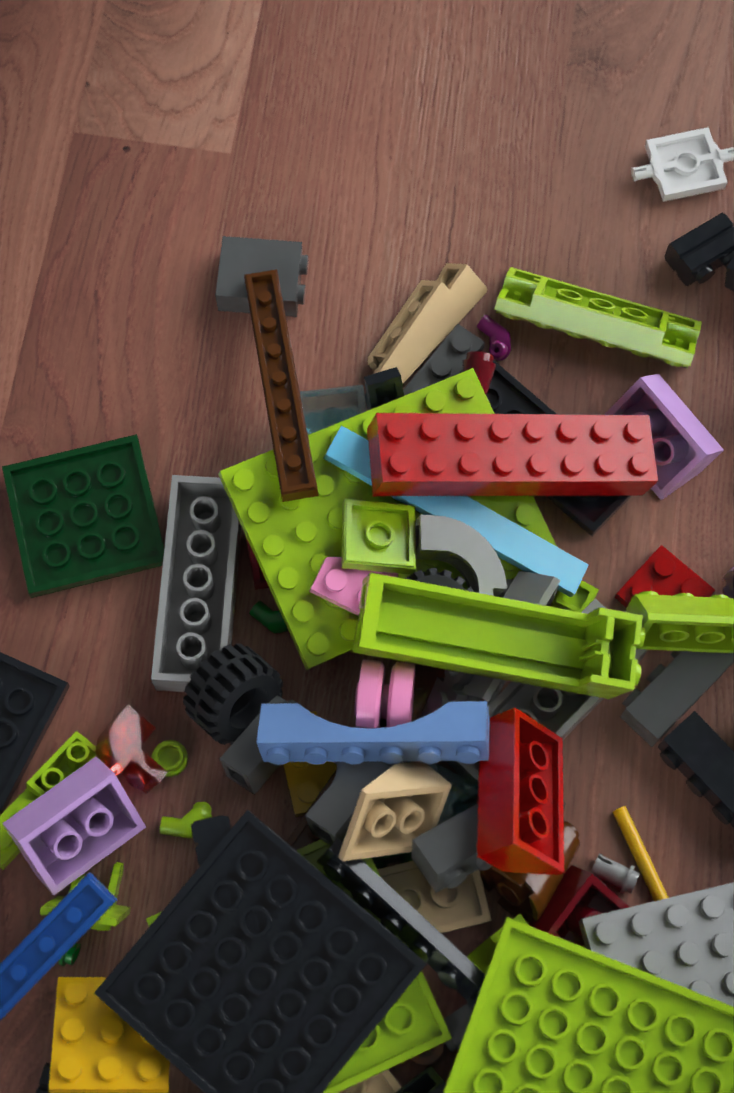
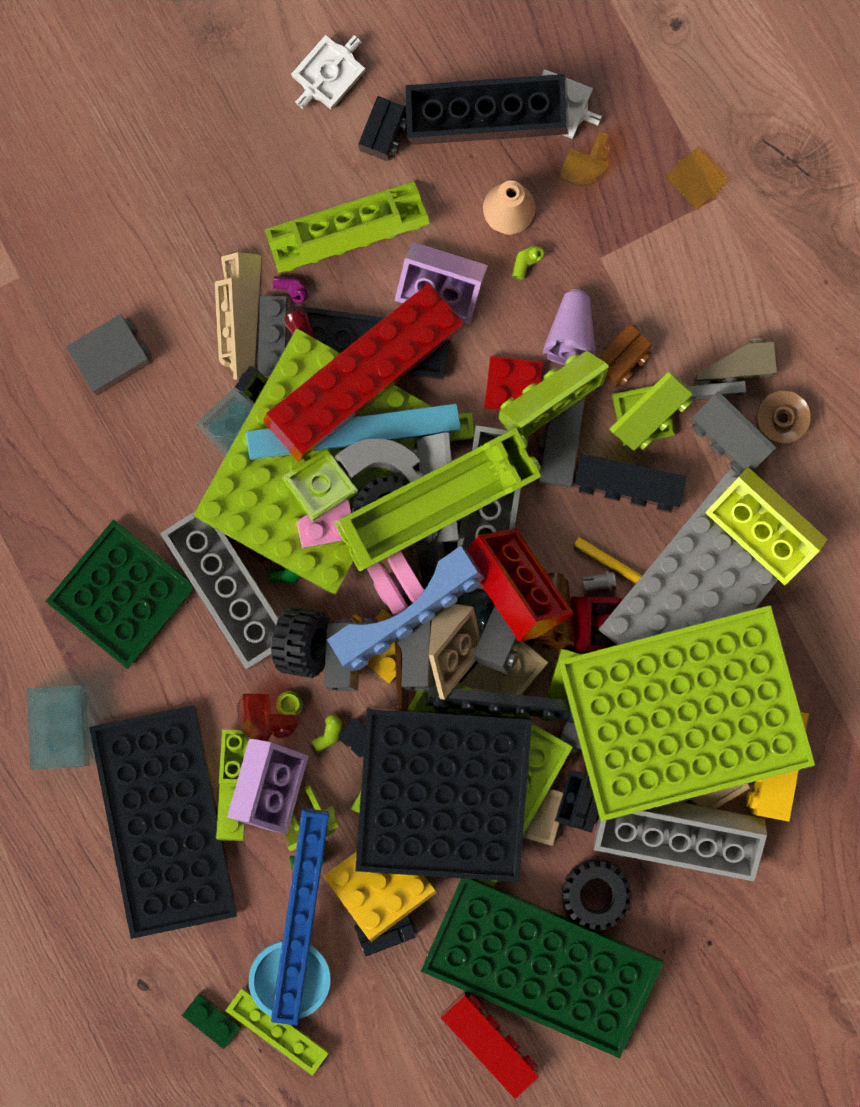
camera: 30 degrees left, 15 degrees up
reddish brown tile [244,269,318,502] -> none

